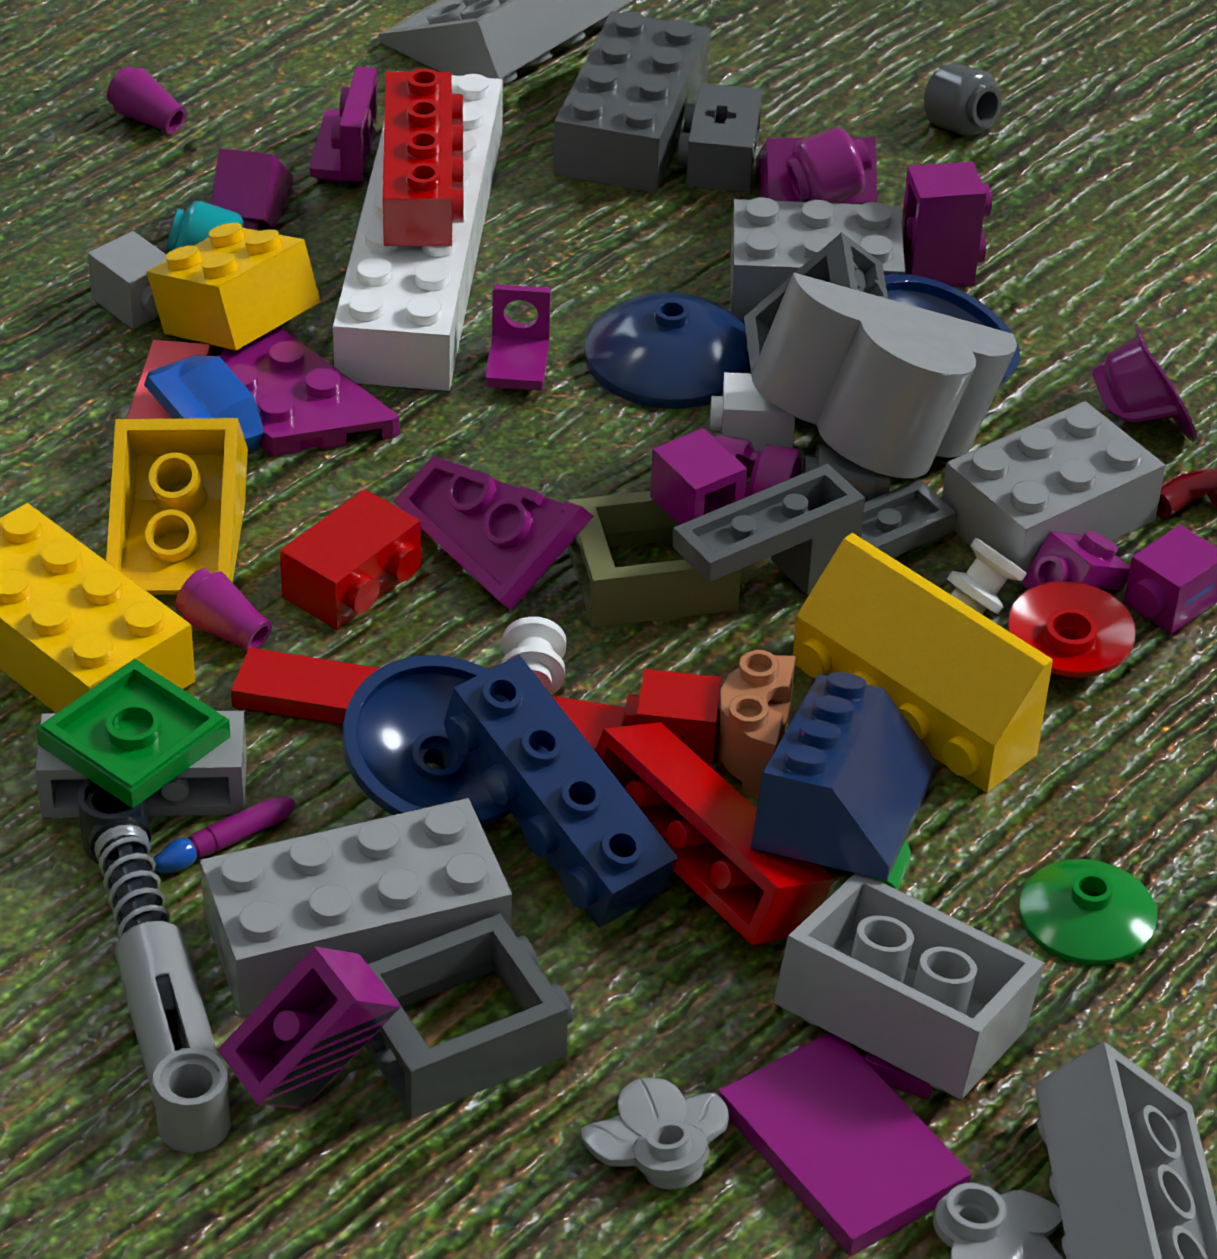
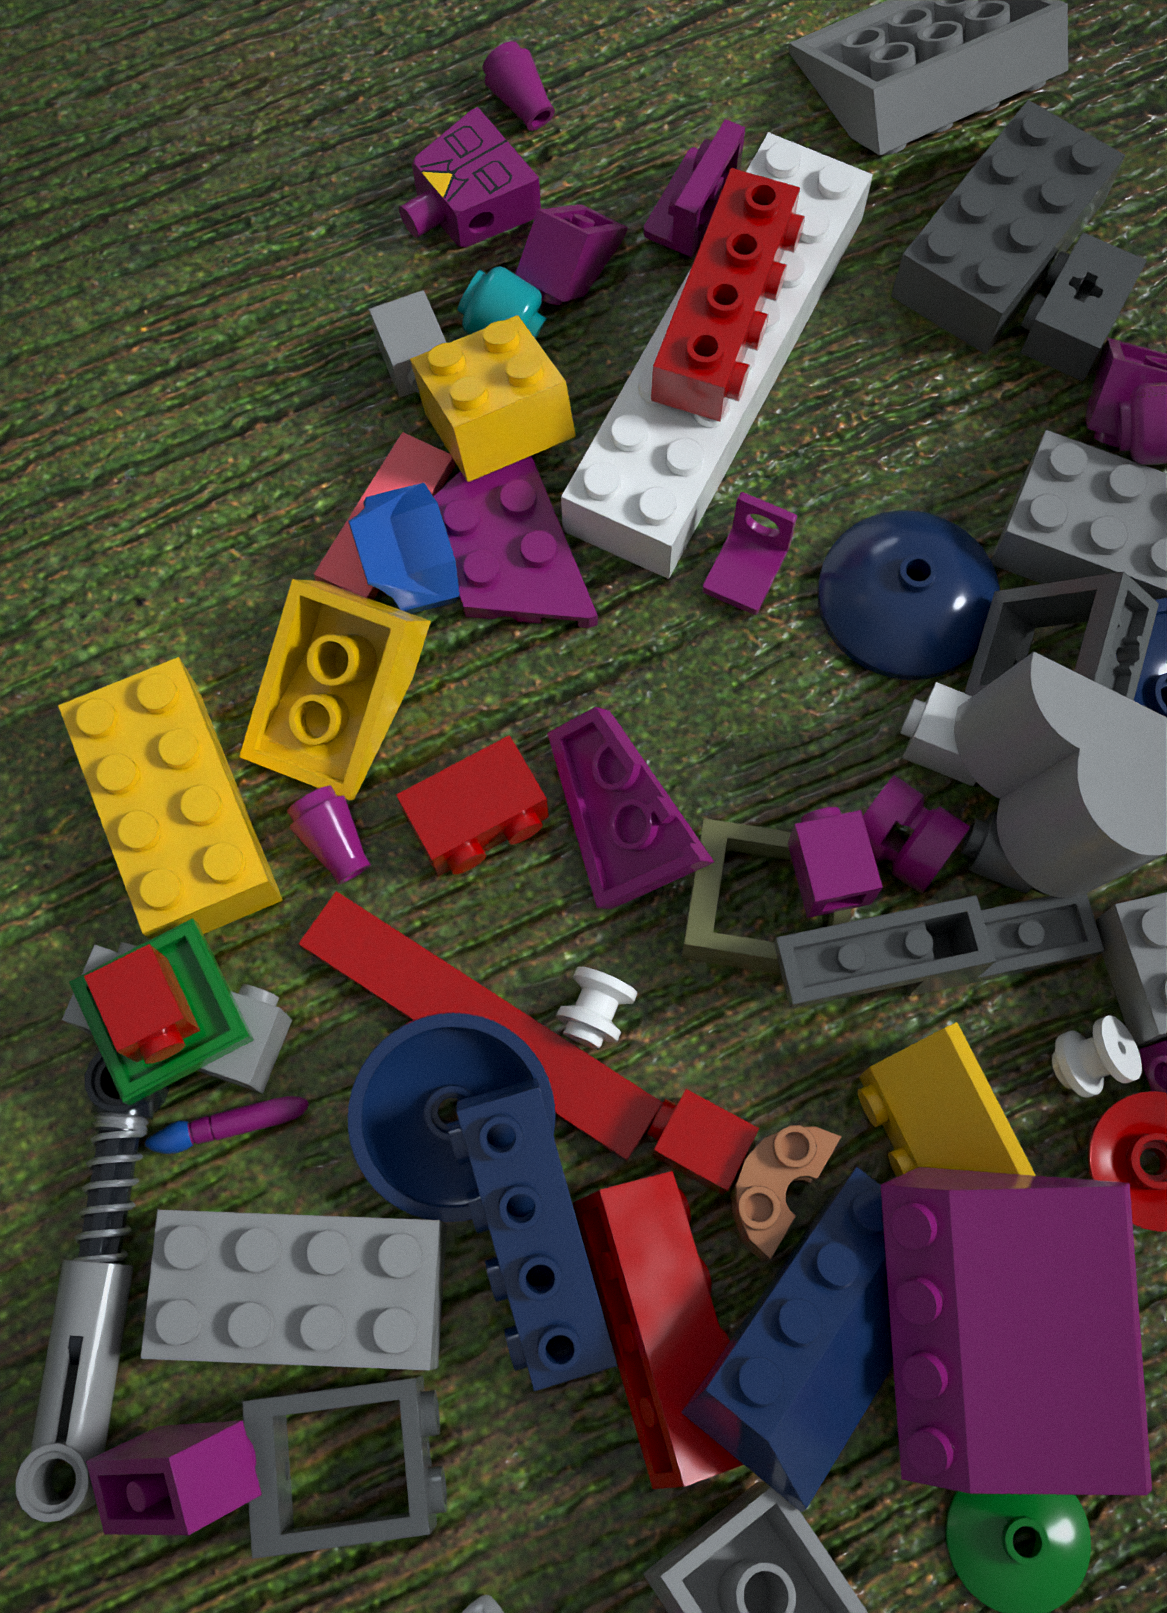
camera: 25 degrees right, 30 degrees up
none -> red brick [84,944,200,1064]
none -> magenta torso [399,107,541,248]
none -> magenta slope [881,1167,1152,1495]

